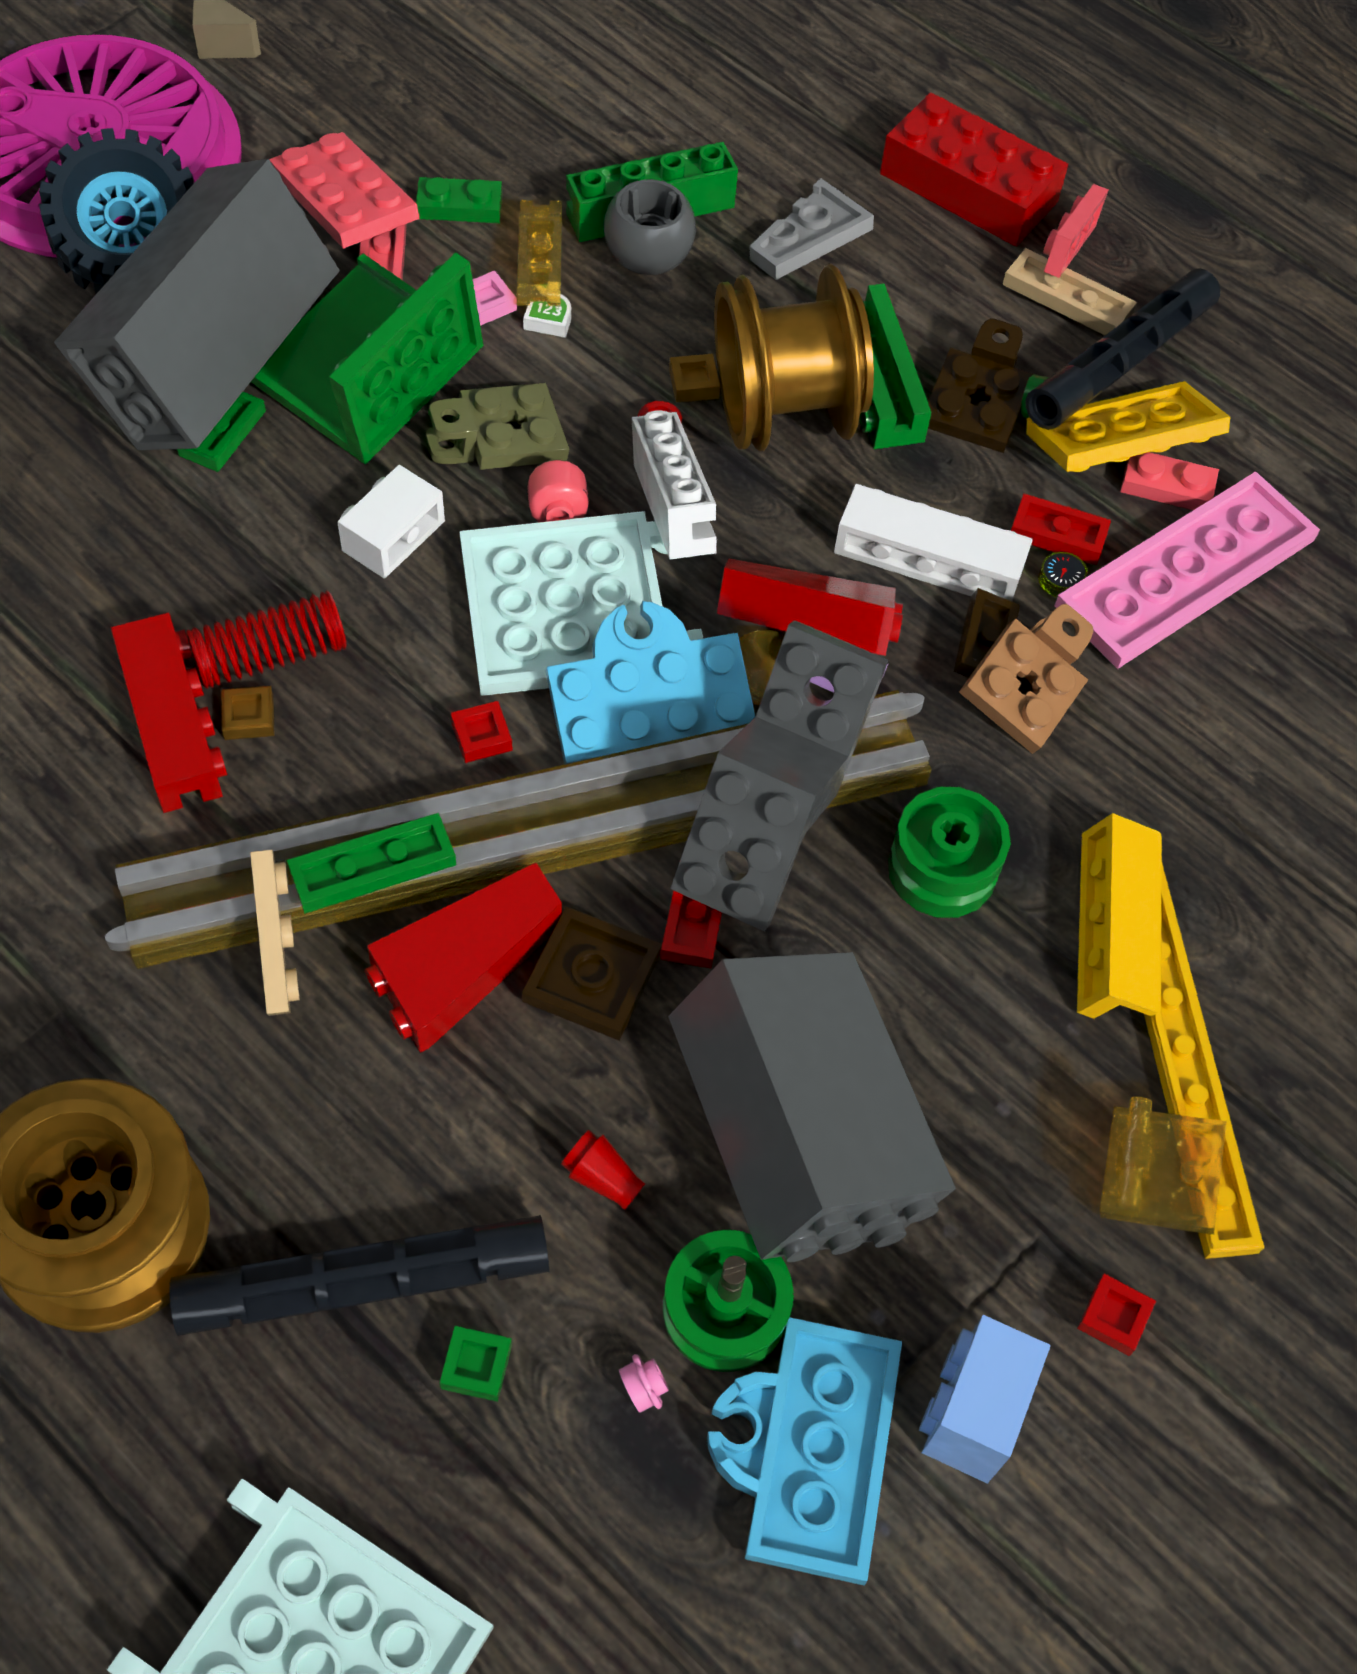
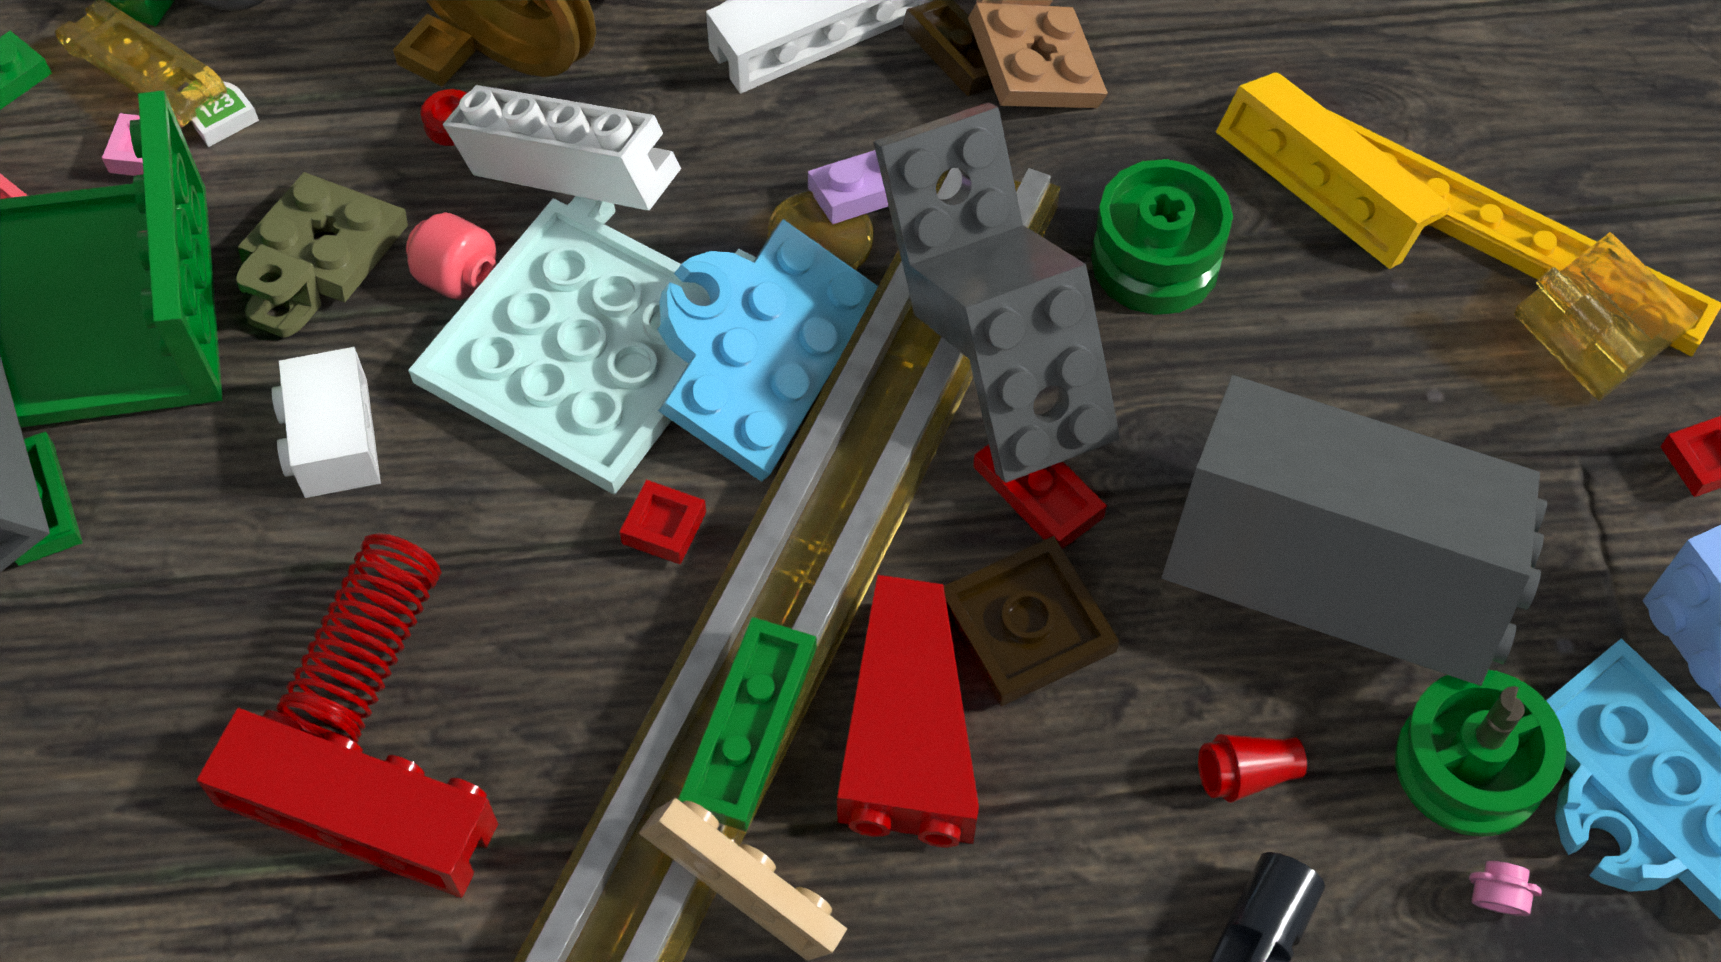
camera: 45 degrees left, 0 degrees up
pearl gold tile [221,686,275,740] -> none
red slope [717,558,903,656] -> none

